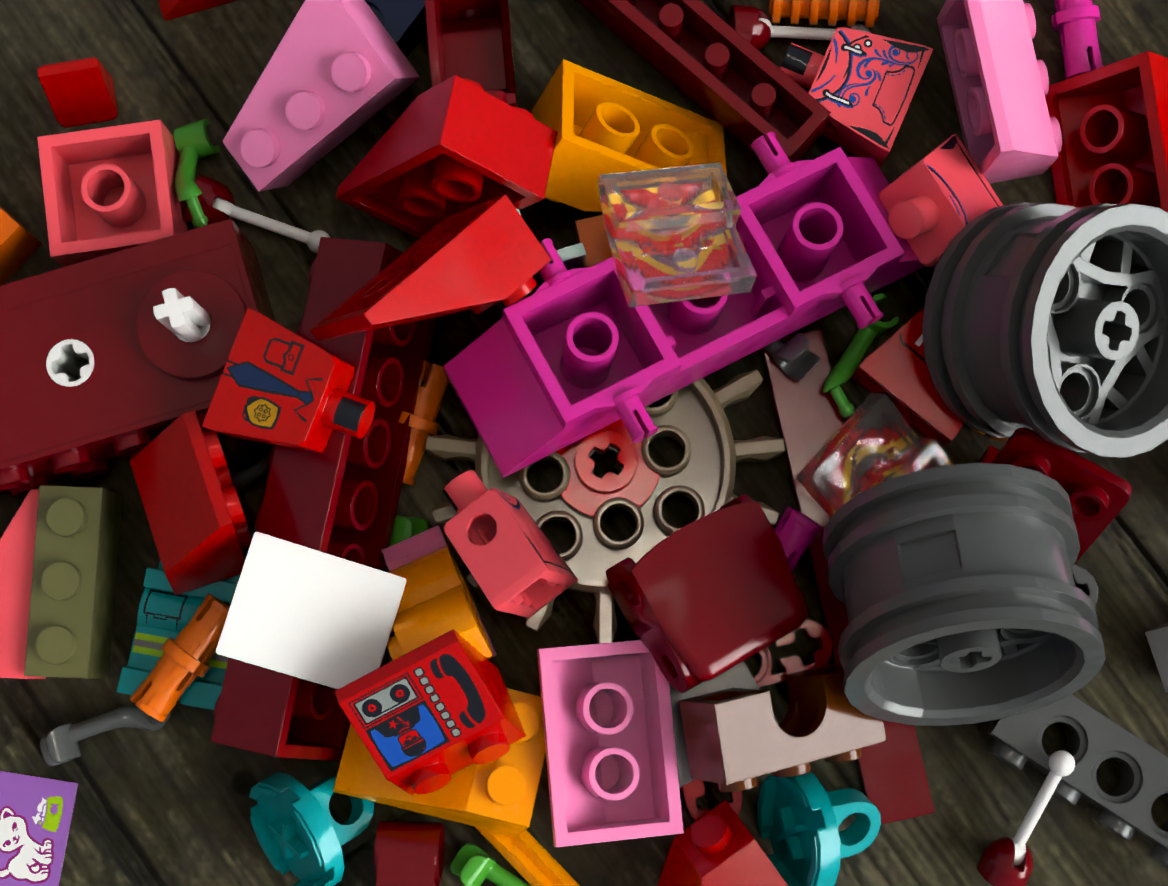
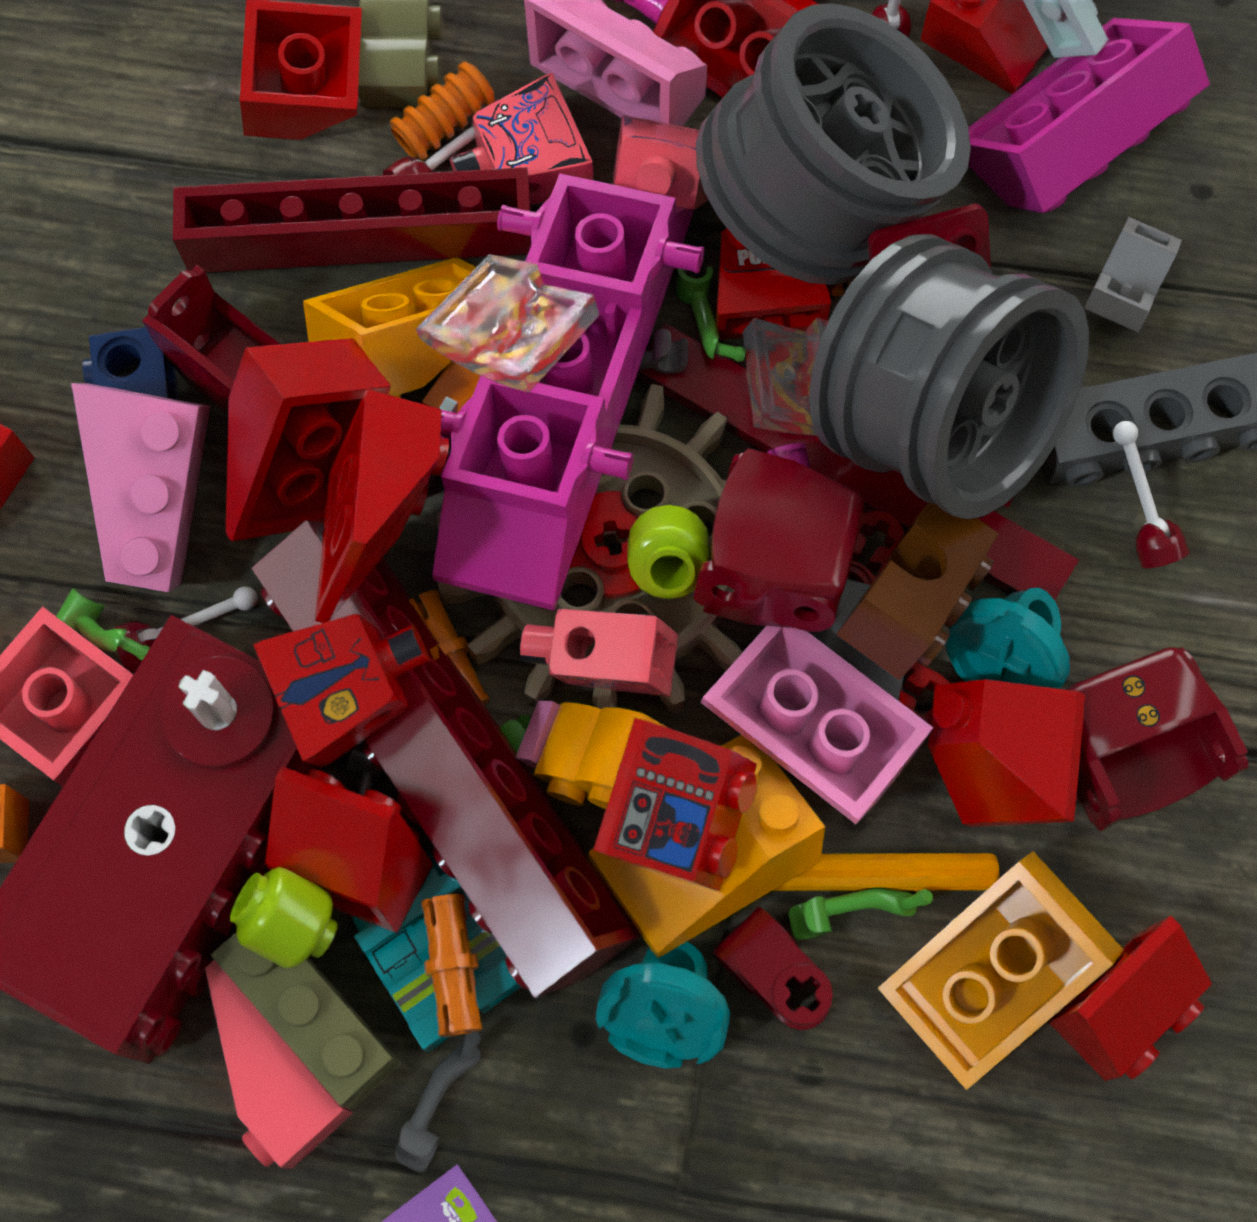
camera: 45 degrees left, 10 degrees down
white sticker [216,532,407,689] -> none
none -> lime head [230,867,337,969]
none -> lime head [628,505,711,599]

